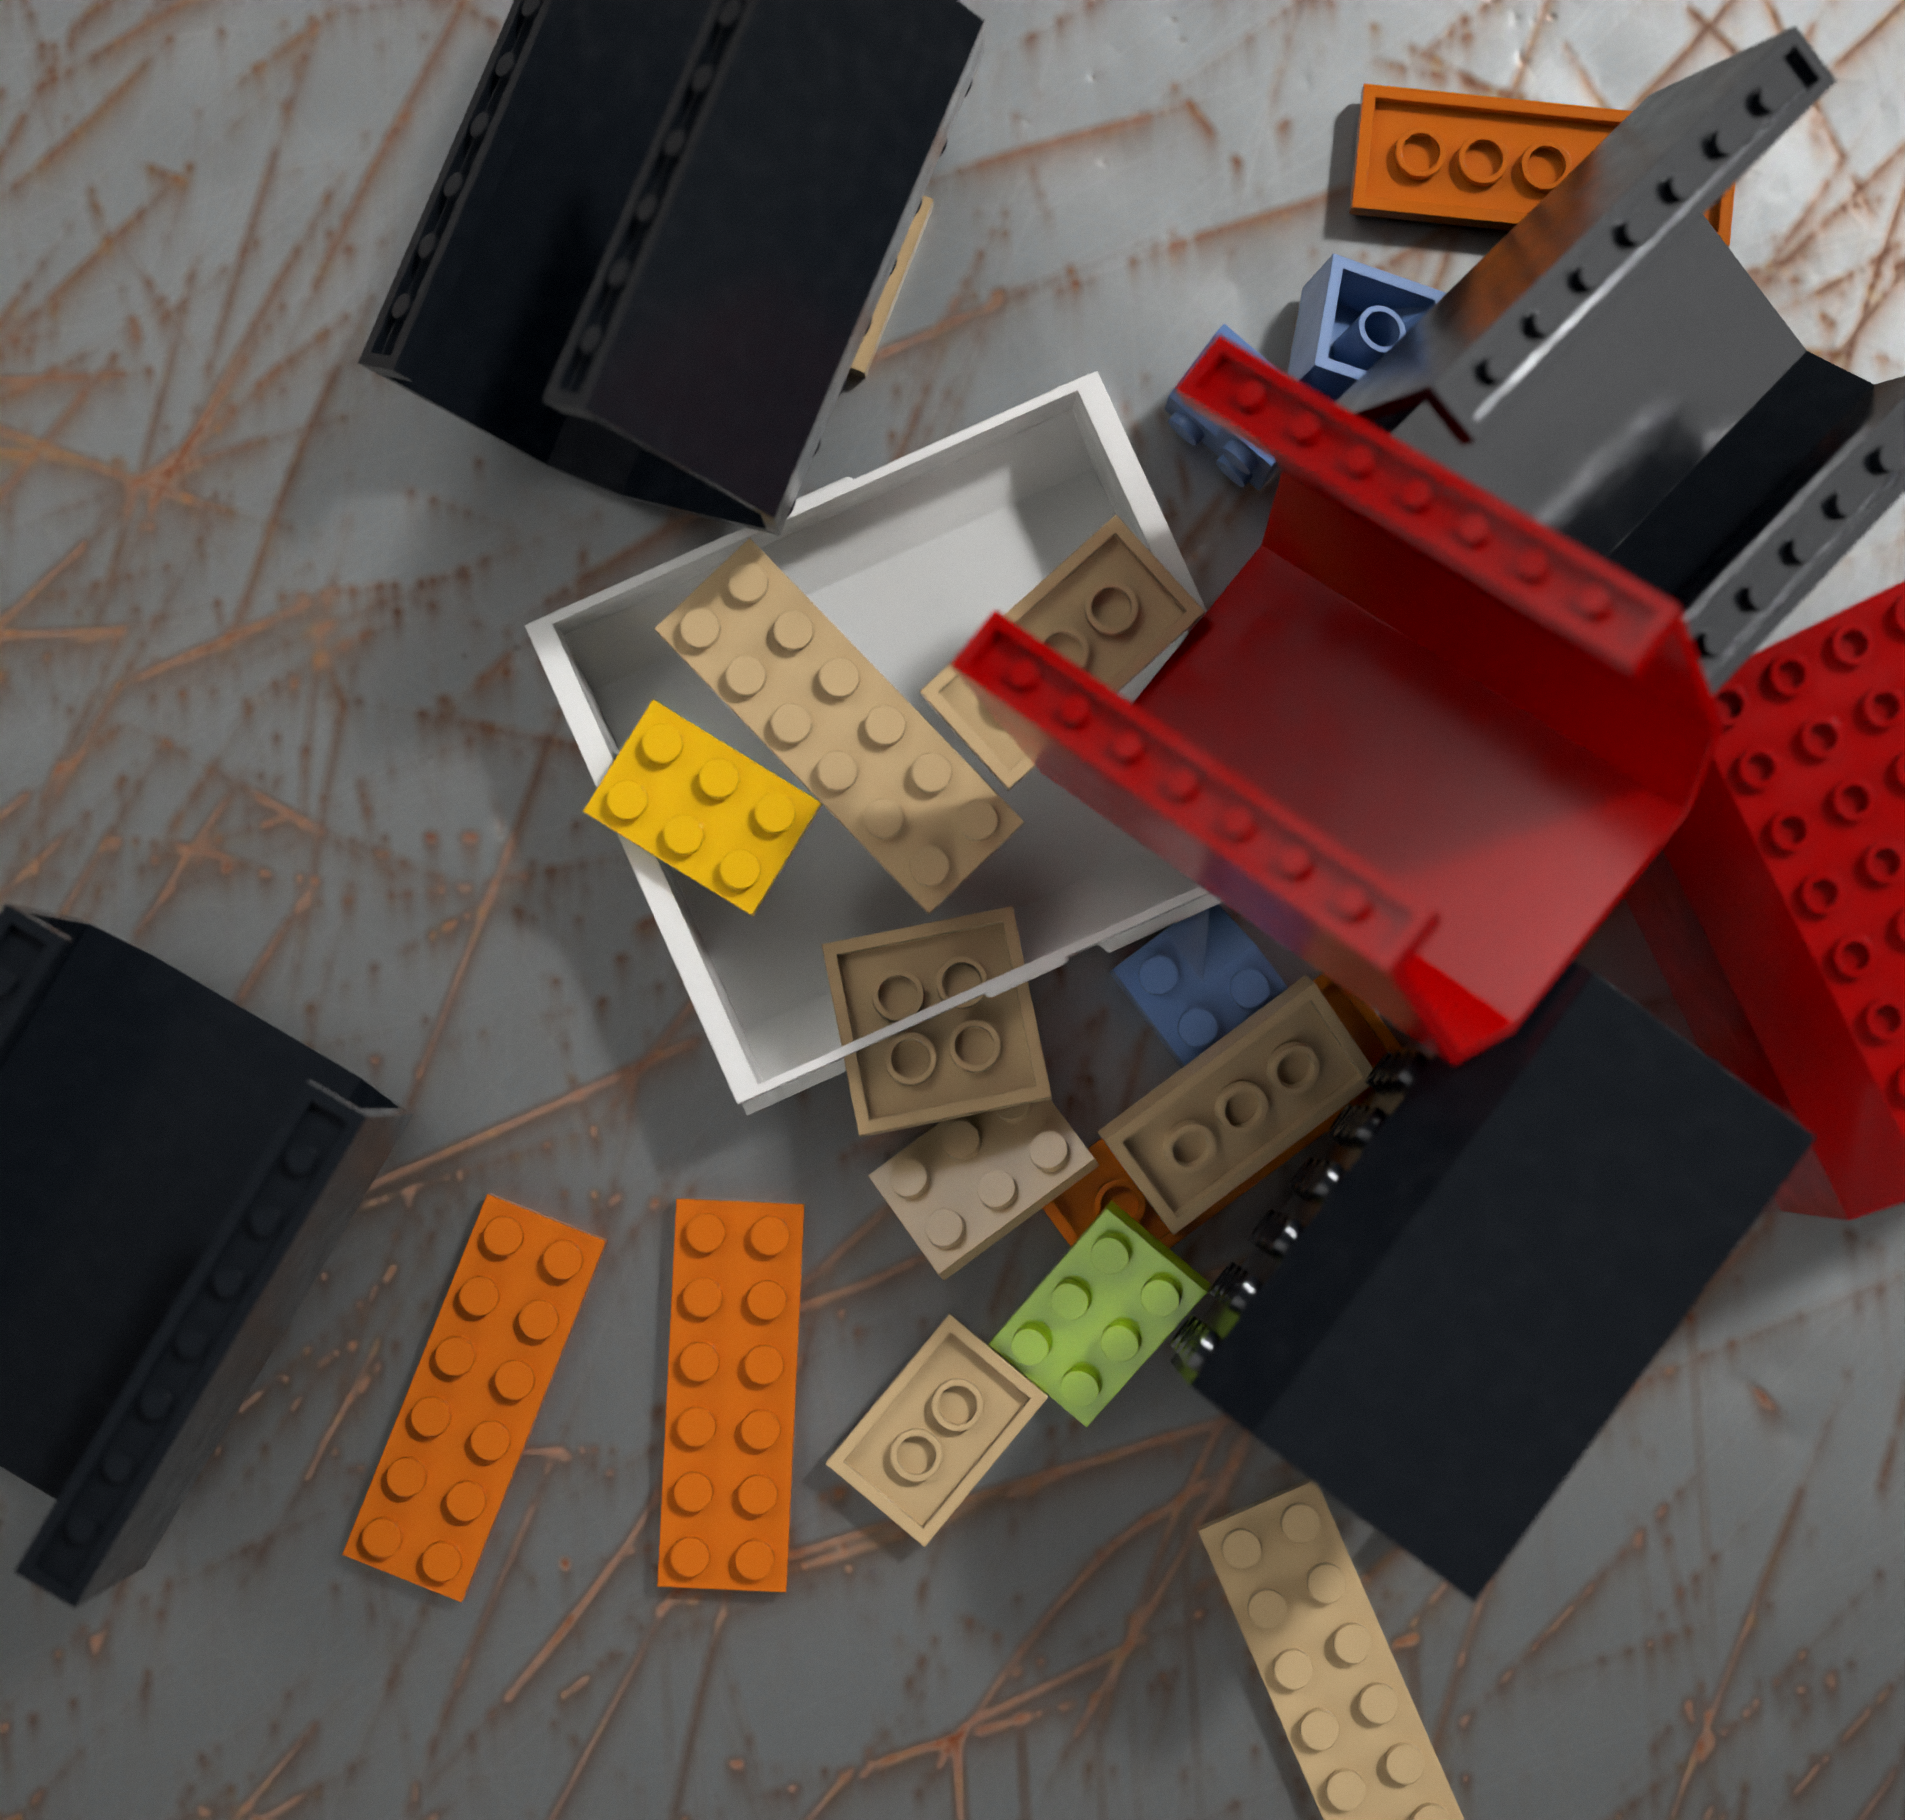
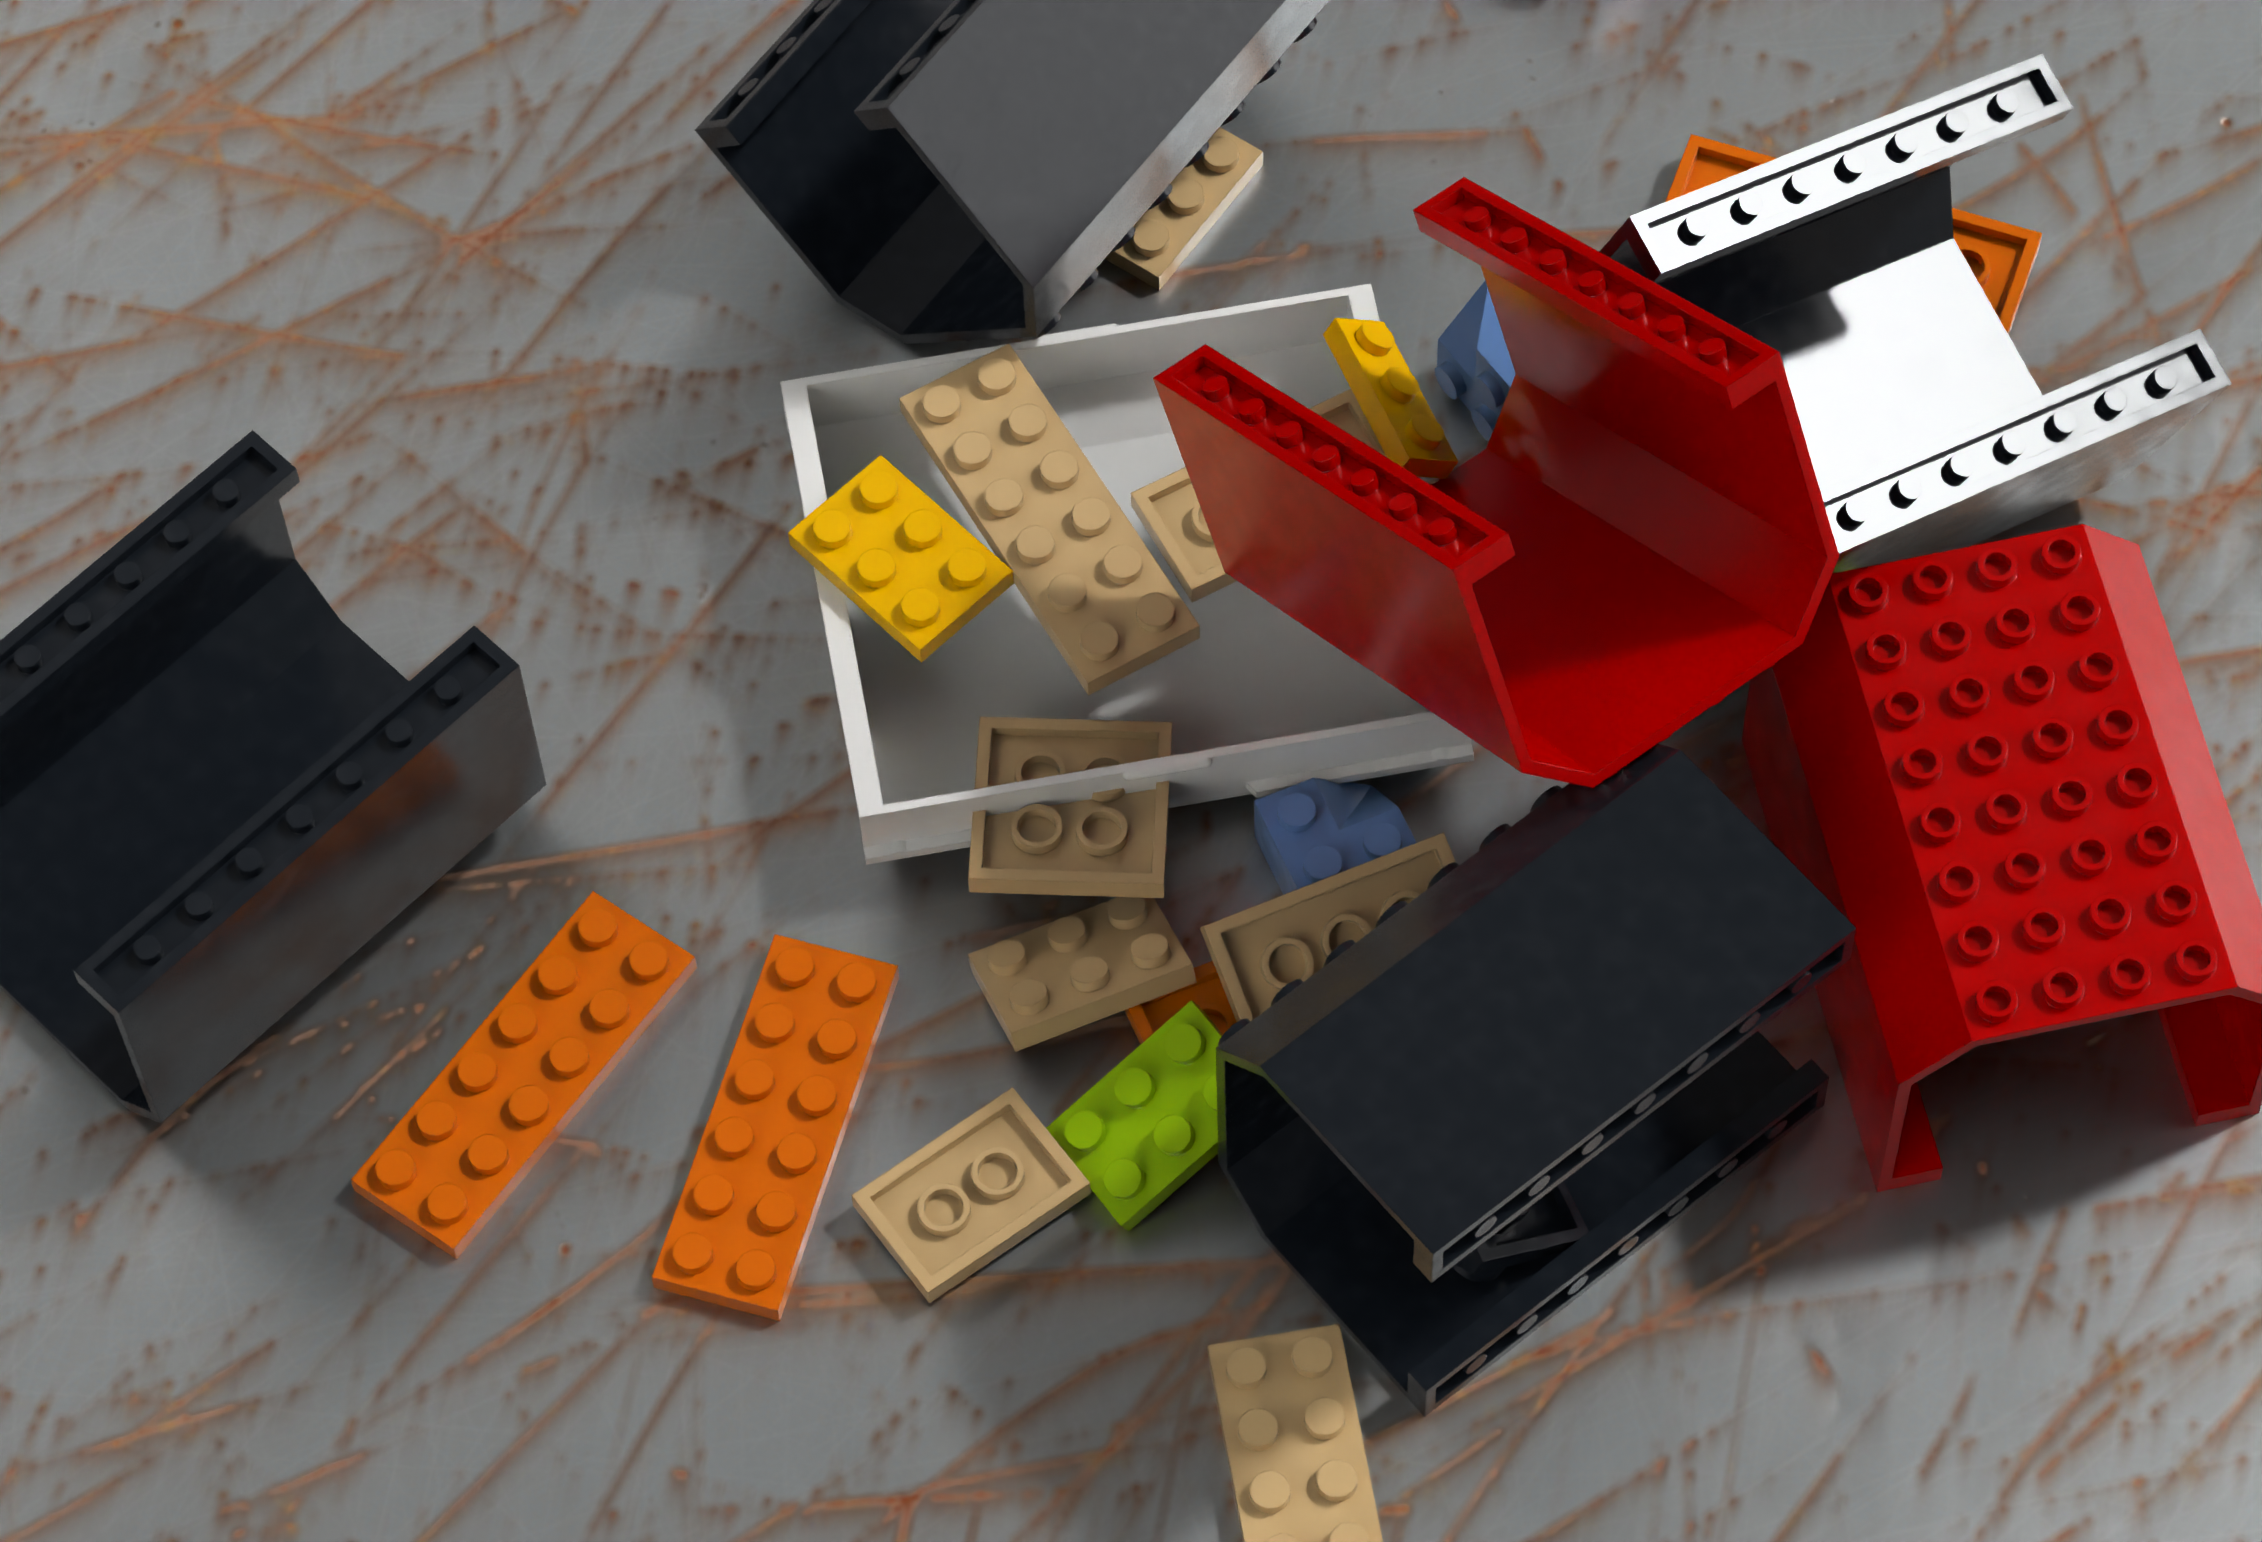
camera: 15 degrees right, 25 degrees down
none -> yellow plate [1323,318,1459,479]

